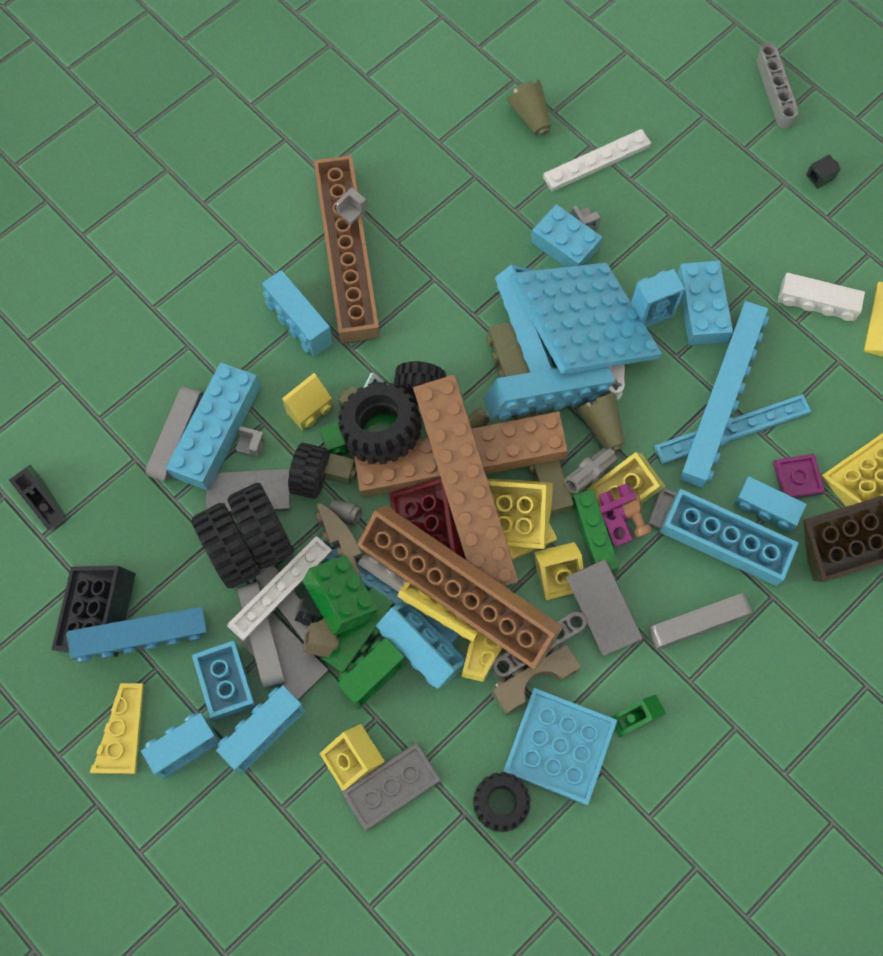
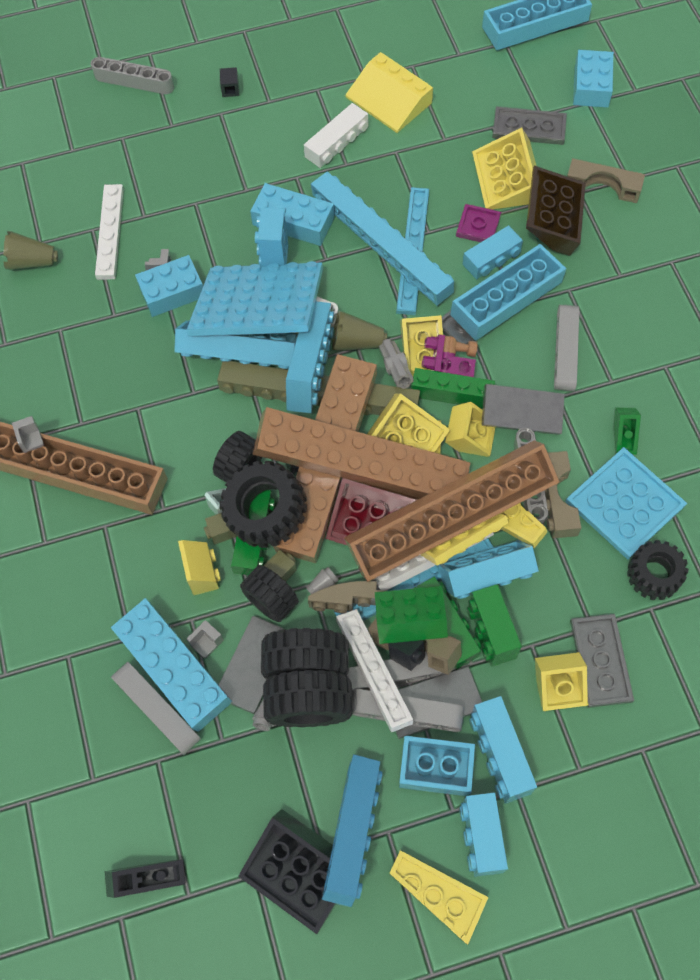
camera: 60 degrees left, 5 degrees down
medium azure brick [262,270,333,357] -> none

